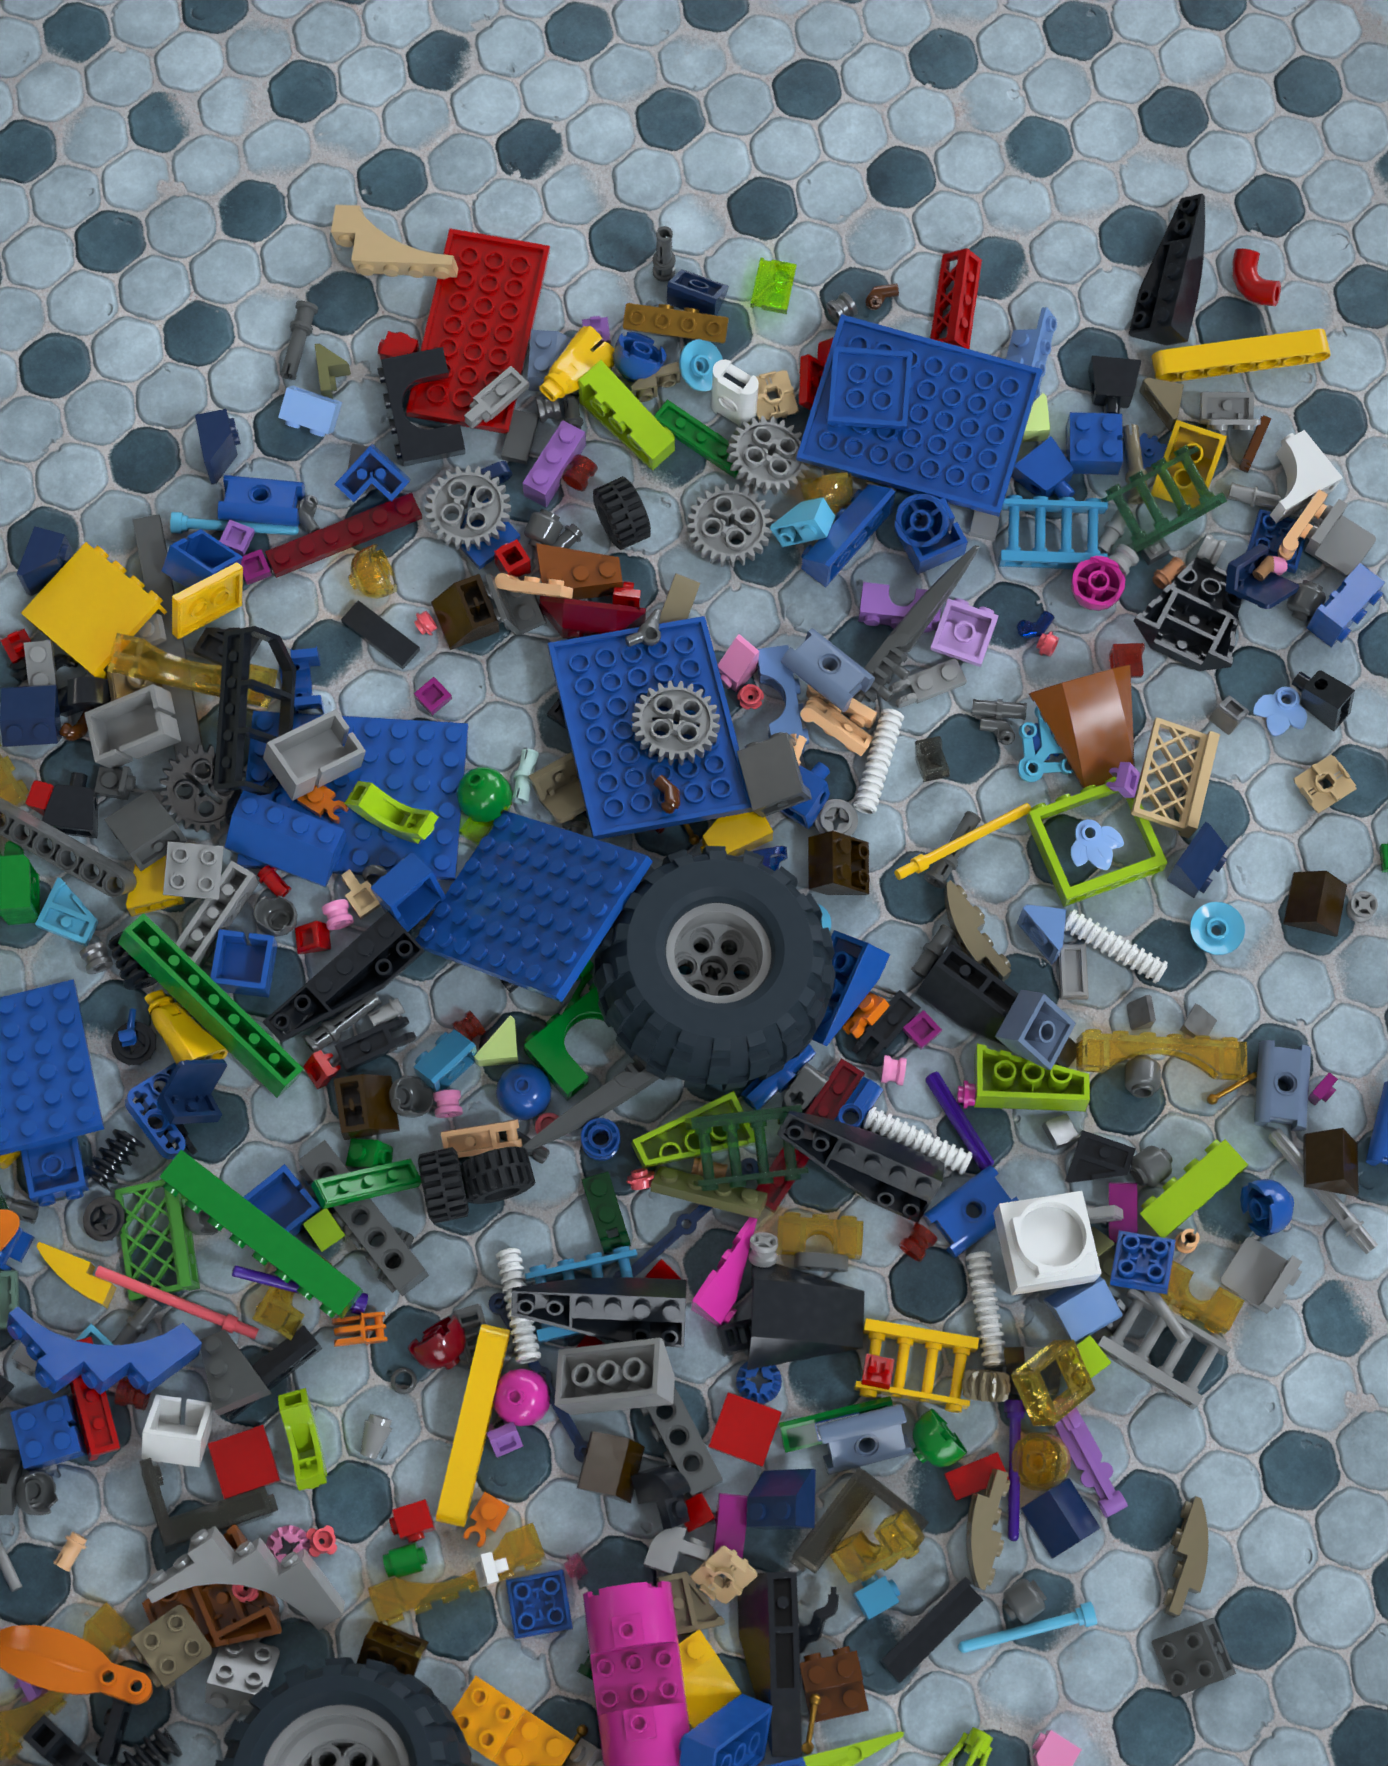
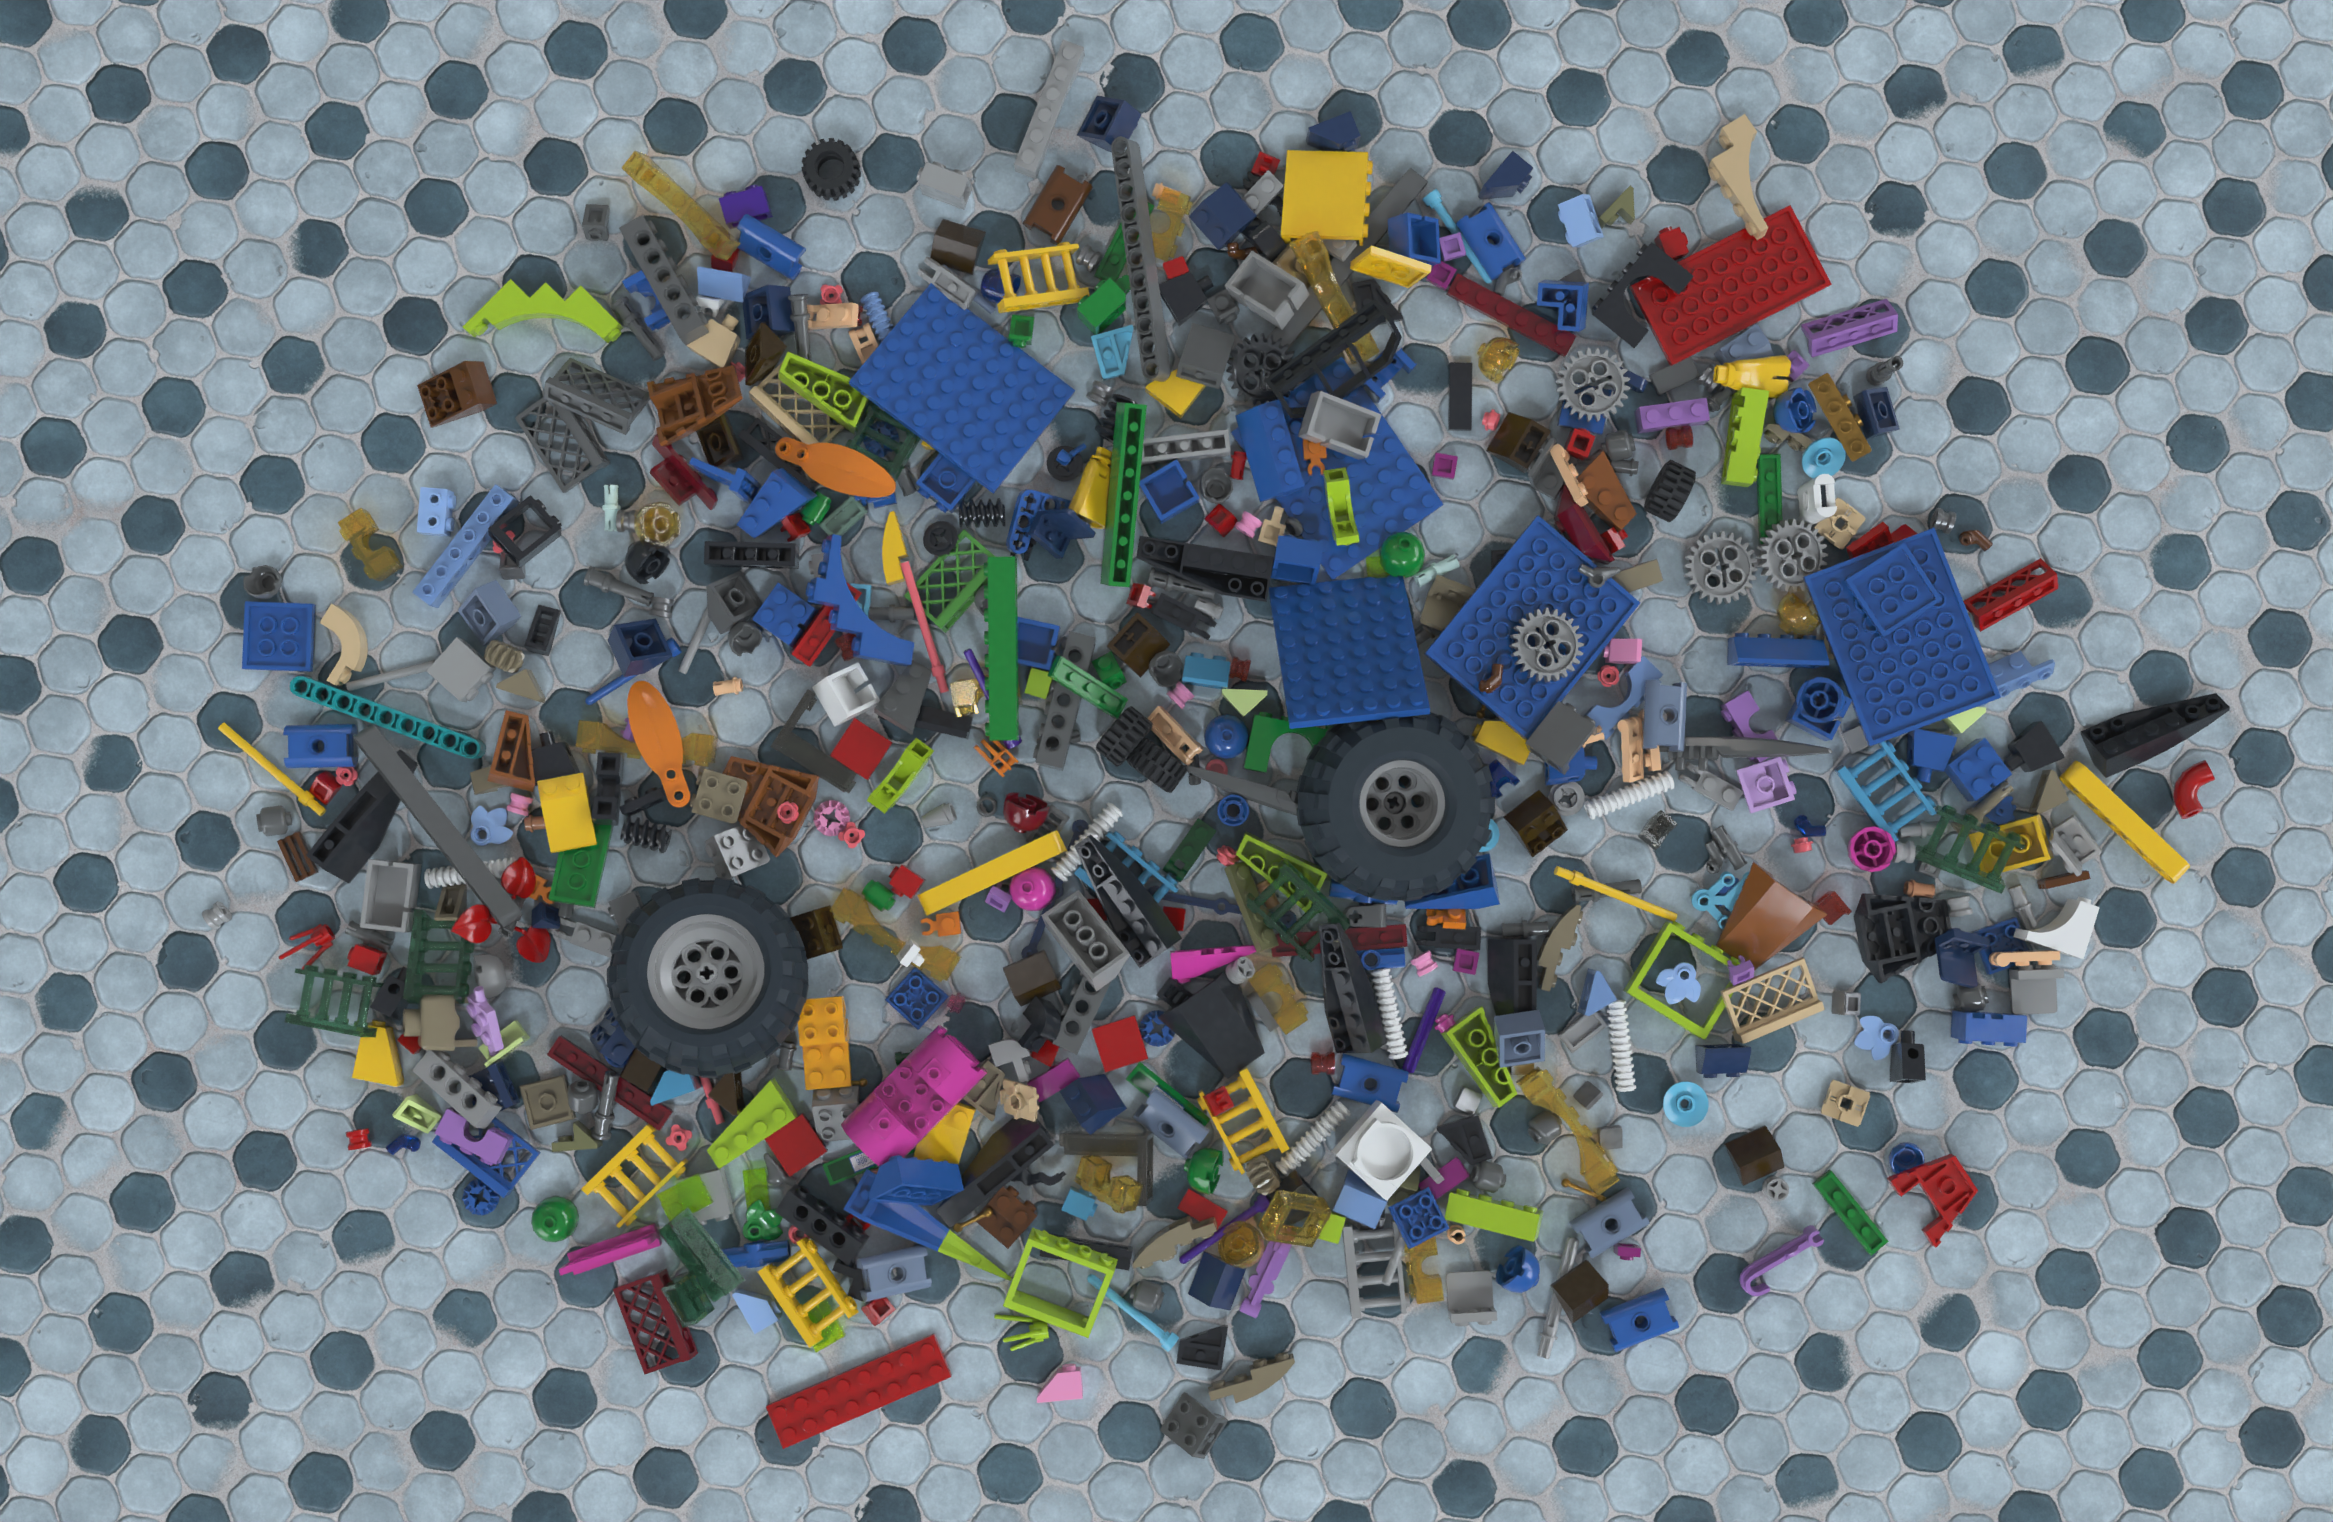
camera: 50 degrees right, 15 degrees up
light grey arch [146,1526,345,1630] -> none
light grey hinge [163,841,224,900] -> none
dark grey pin [280,301,319,380] -> none
light grey hinge [464,366,529,429] -> none
clear neon green plate [750,257,797,314] -> none
medium azure slope [770,497,835,547] -> none
medium nougat arm [1253,556,1288,581] -> none
none -> lime window [1003,1227,1118,1338]
none -> black wing [1176,1325,1228,1370]
none -> medium lavender fence [1801,299,1898,357]

